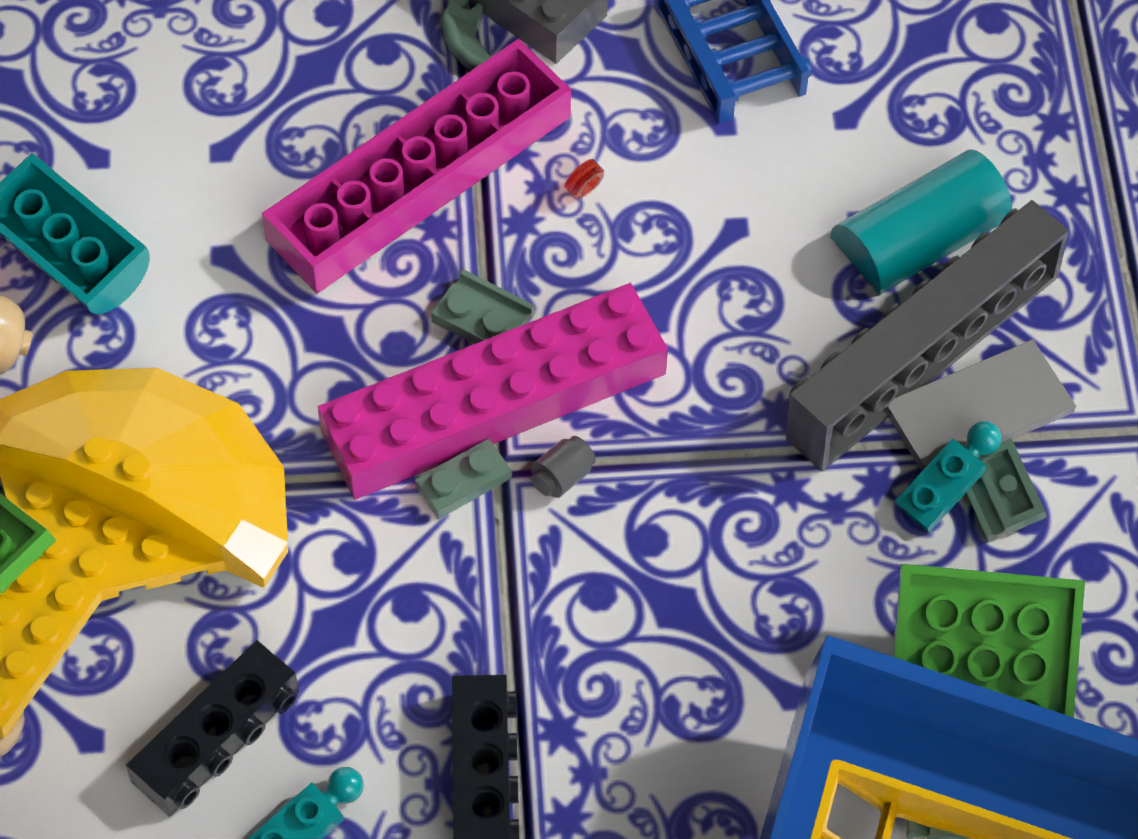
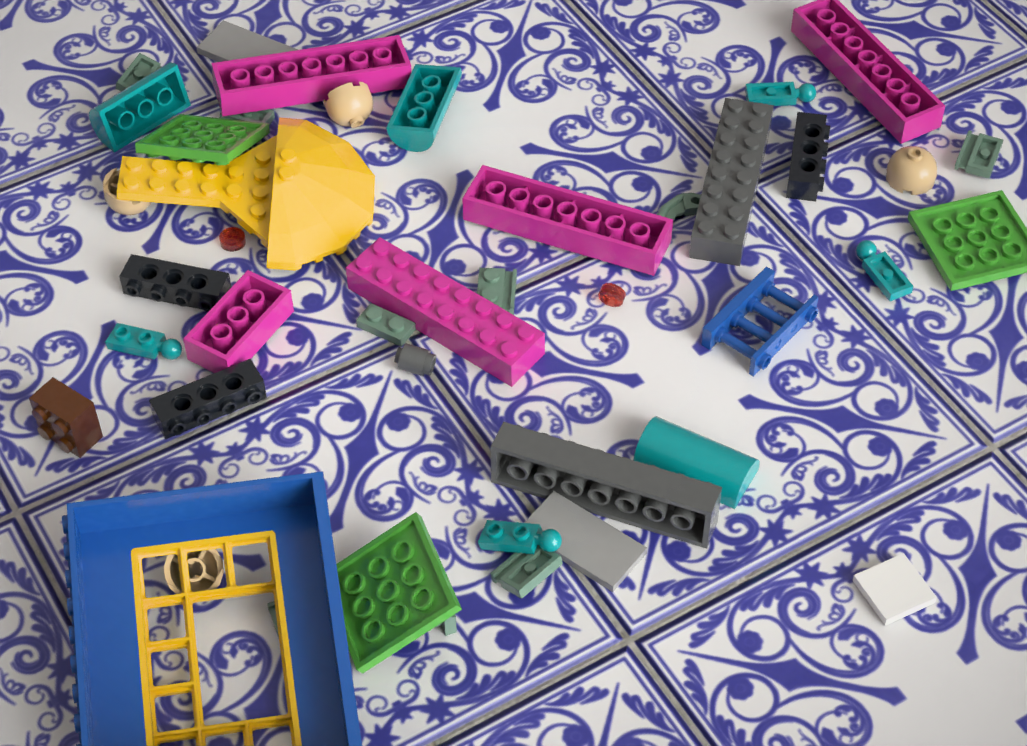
camera: 65 degrees right, 10 degrees down
none -> dark pink brick [183,270,294,373]
none -> clear red tile [219,227,246,252]

